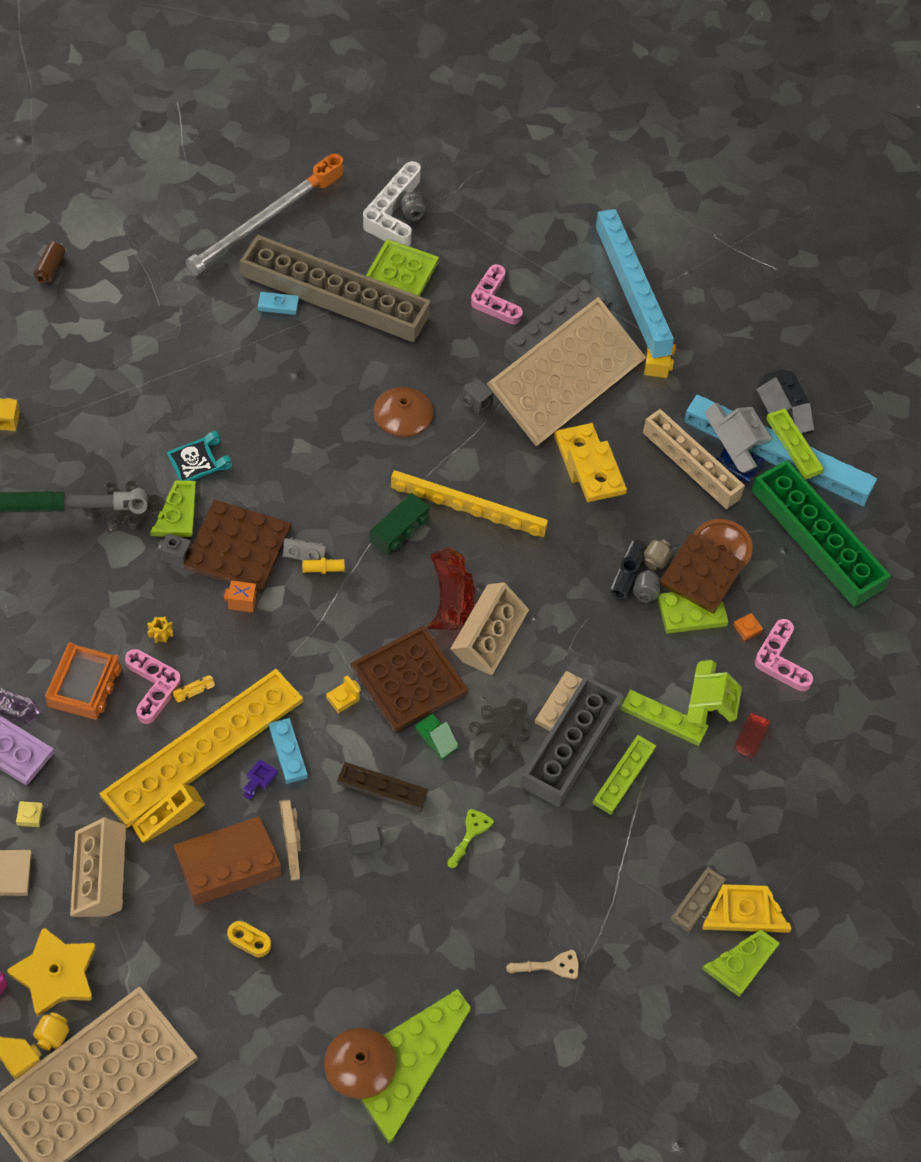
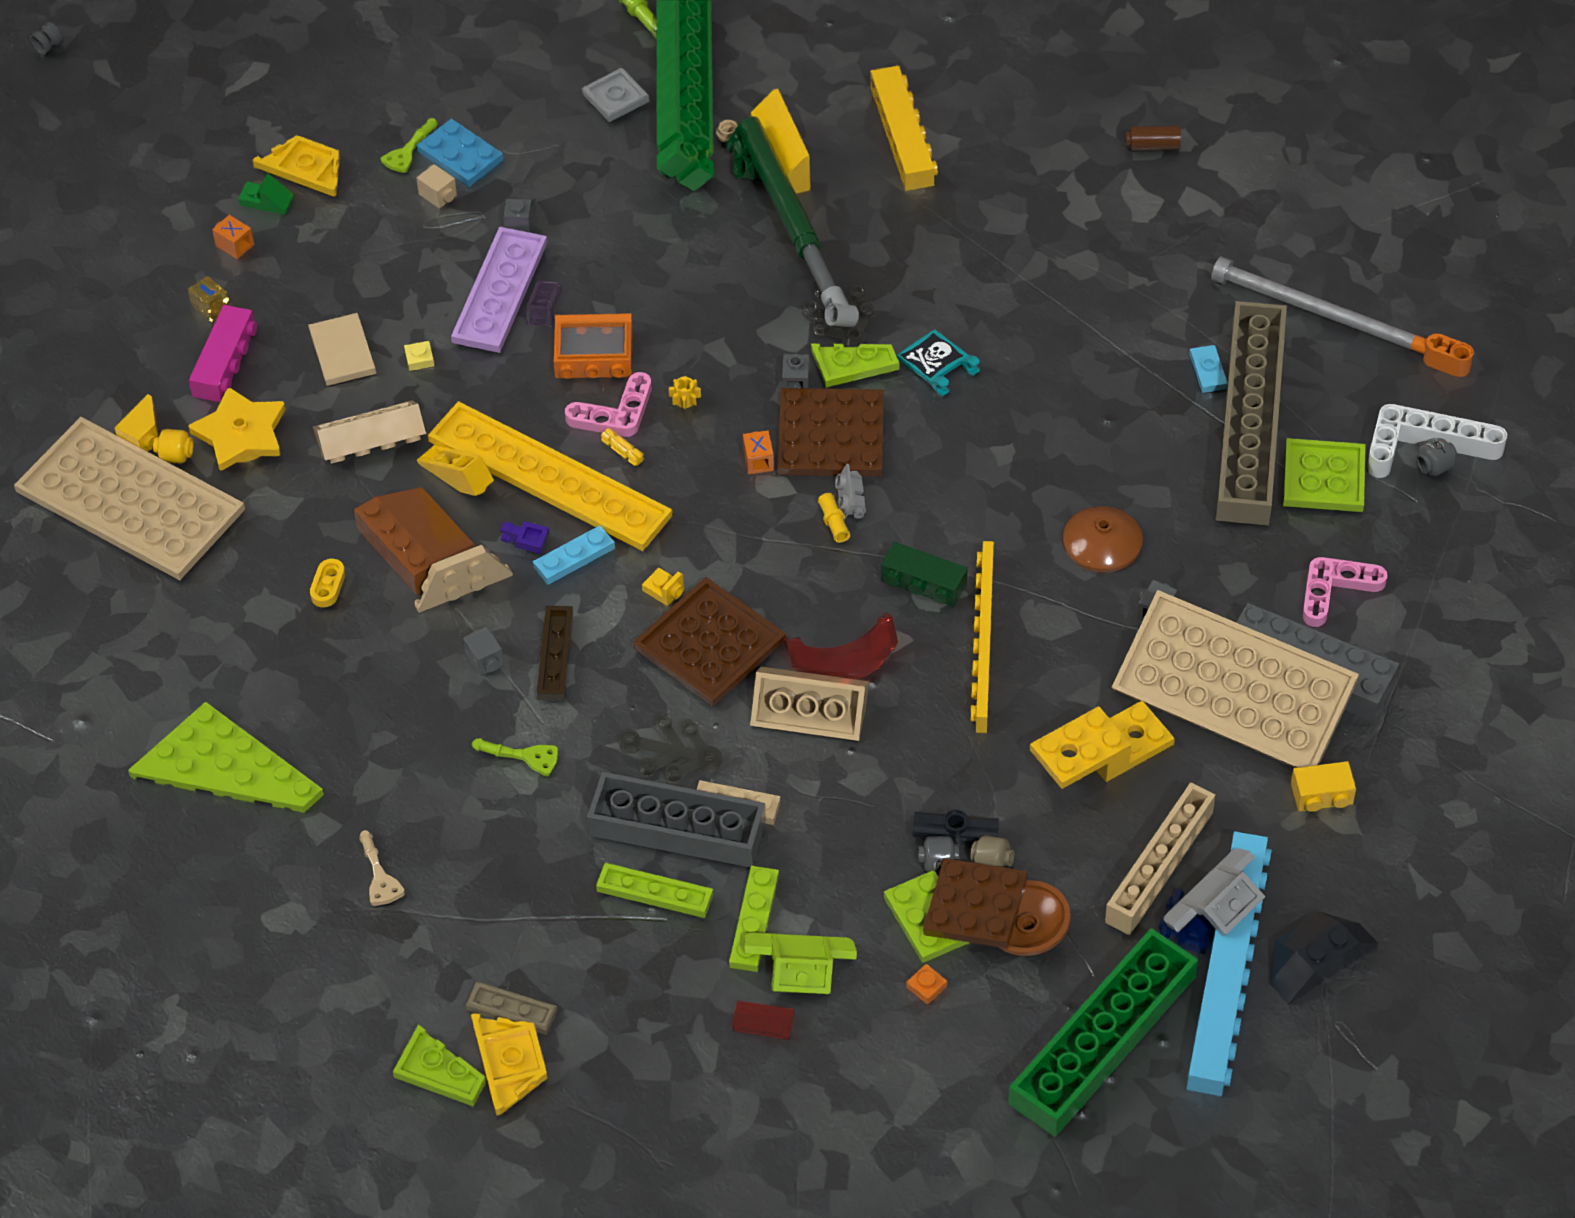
camera: 80 degrees right, 5 degrees down
dark orange dish [324,1028,396,1099] -> none
green slope [415,714,459,760] -> none
medium azure brick [596,209,674,358] -> none
bright pink beam [755,619,813,691] -> none
lime plate [766,408,824,480] -> none

